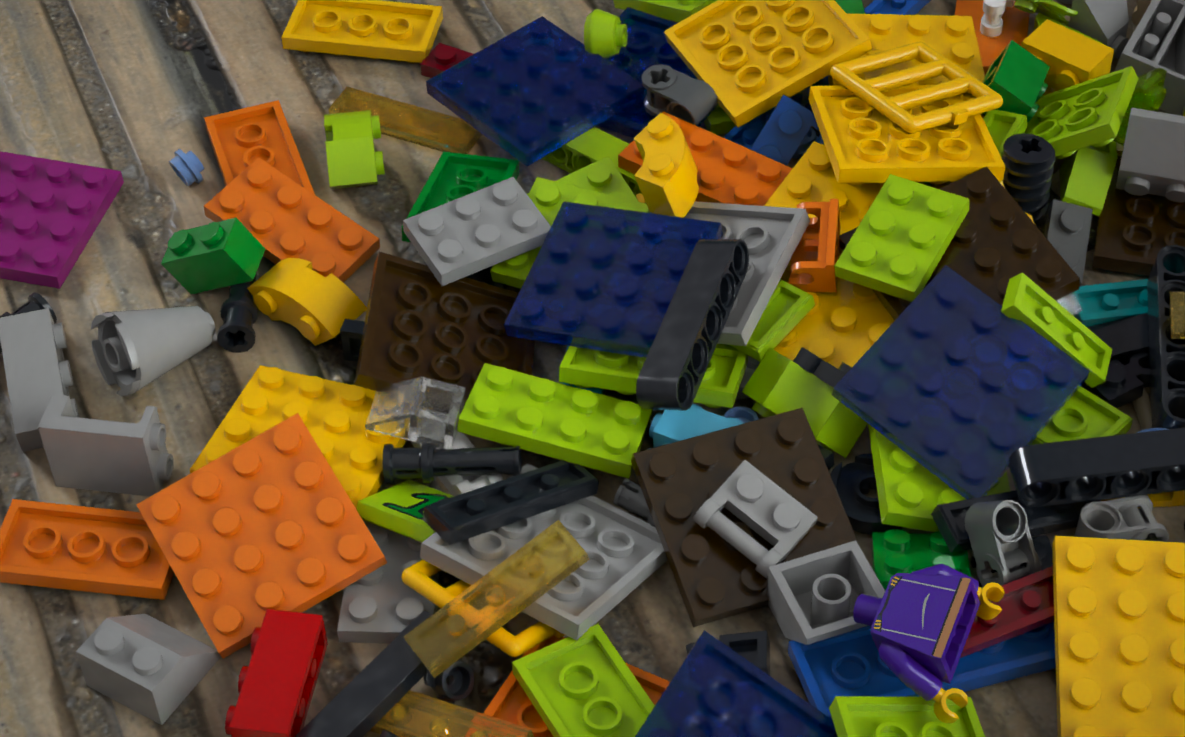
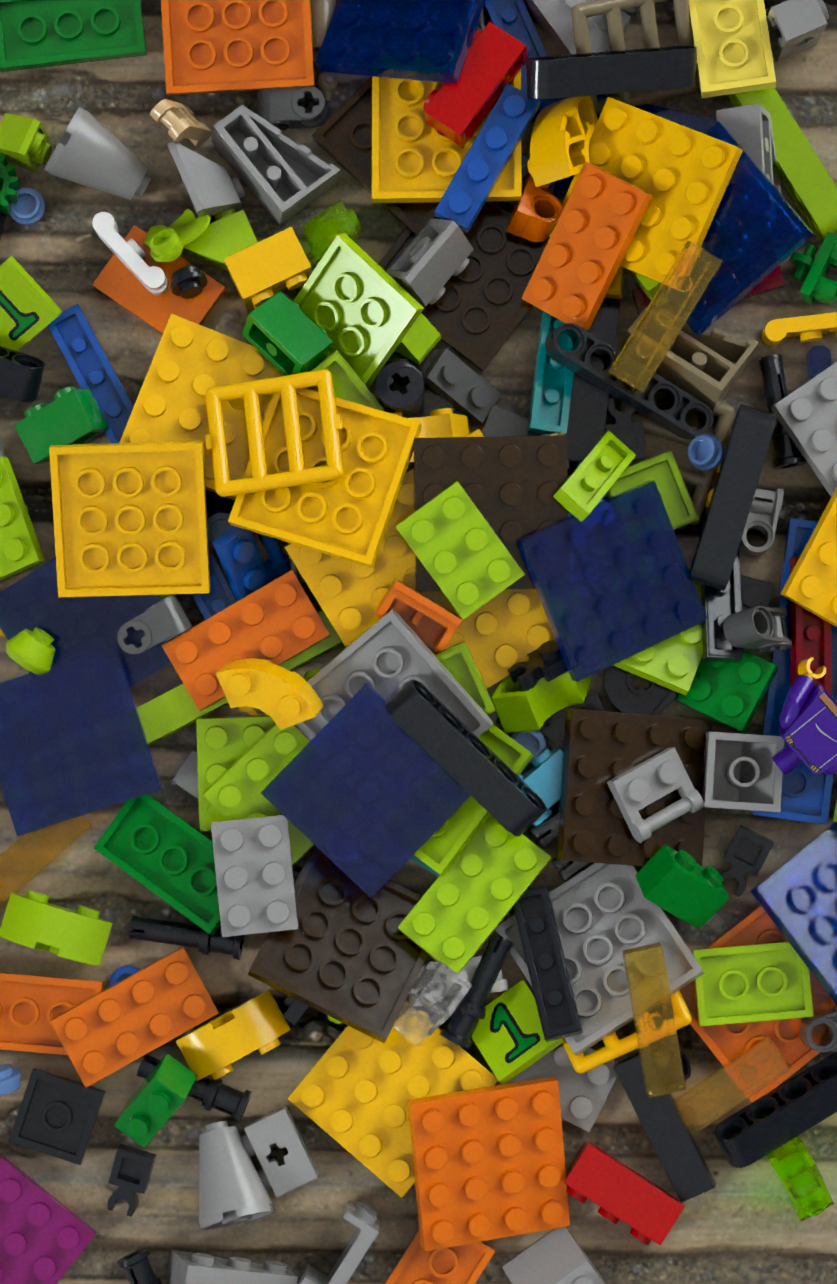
camera: 65 degrees left, 40 degrees up
none -> black plate [9,1068,106,1165]
none -> black plate [107,1144,157,1217]
none -> black pin [129,915,245,960]
none -> black plate [170,266,208,299]
none -> light grey brick [241,1105,319,1198]
none -> green brick [635,844,729,929]

